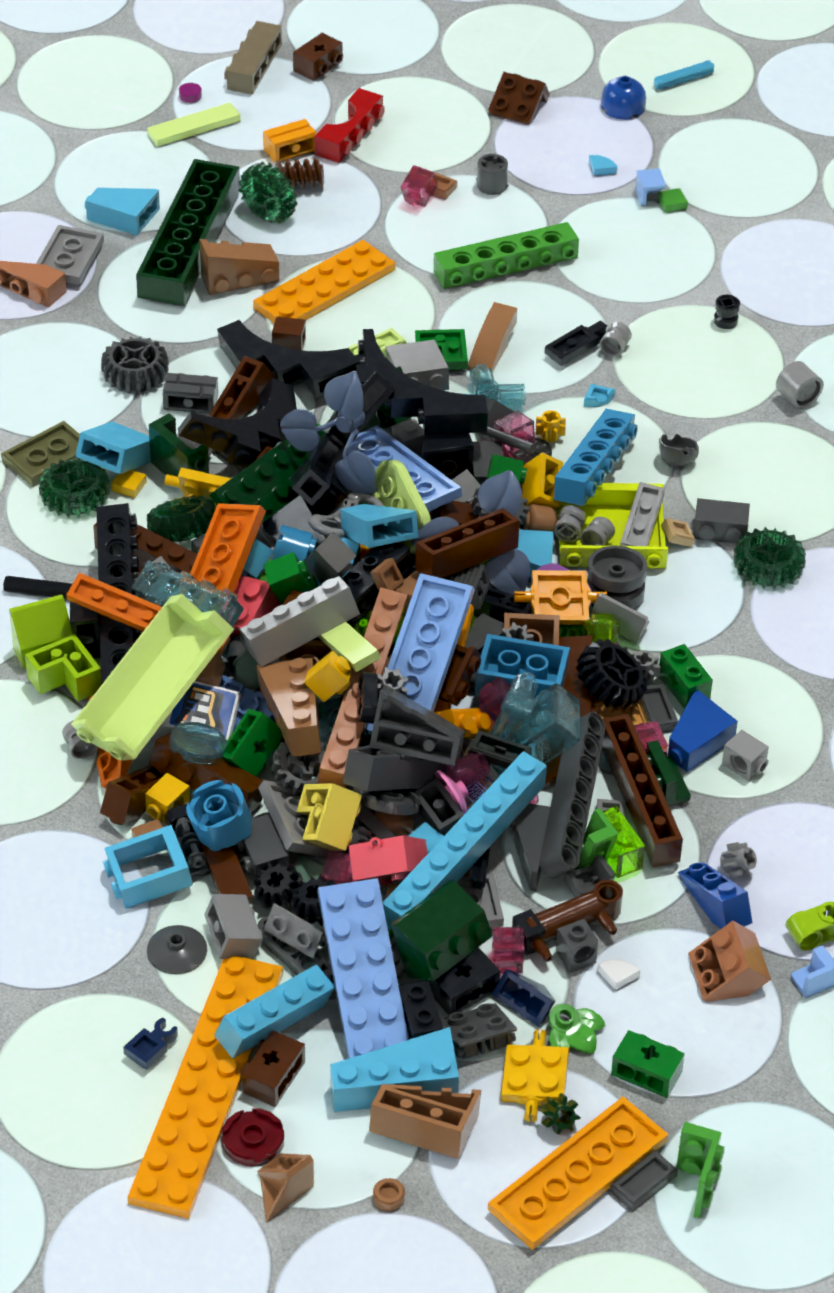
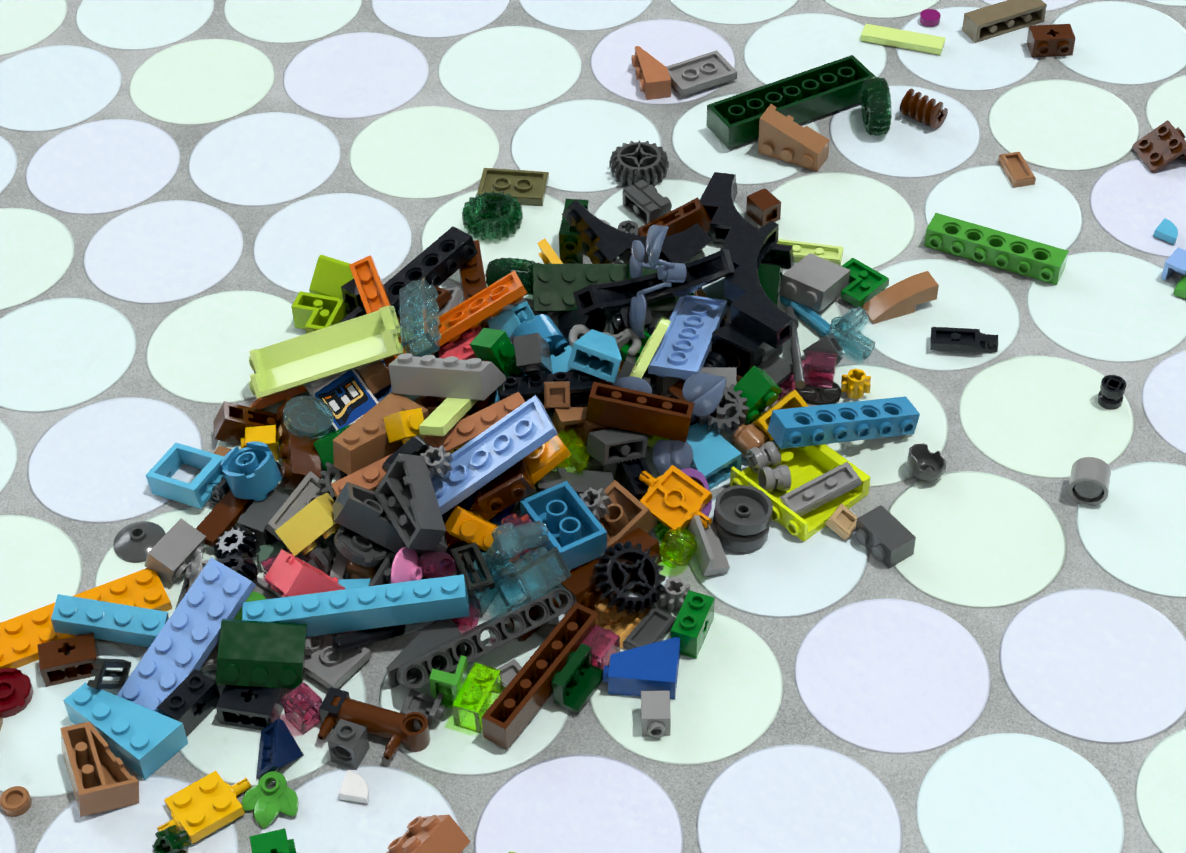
camera: 50 degrees right, 0 degrees up
black axle [3,576,73,599] -> none
medium azure brick [75,422,151,474] -> none
medium azure slope [84,188,160,236] -> none
yellow tile [111,470,147,498] -> none
dark blue plate [123,1018,178,1070] -> none
light orange plate [253,240,395,323] -> none
light orange brick [263,119,317,163] -> none
red arch [315,88,385,163] -> none
clear pink brick [400,165,438,207] -> none
dark grey hinge [441,1003,517,1059] -> none
dark grey piece [475,153,509,195] -> none
medium azure tile [583,384,615,407] -> none
light grey wheel [599,322,632,357] -> none
blue slope [679,862,753,929] -> none
light grey gear [720,842,757,878] -> none
clear green gear [733,527,806,590] -> none
none -> pearl dark grey tile [87,658,132,689]

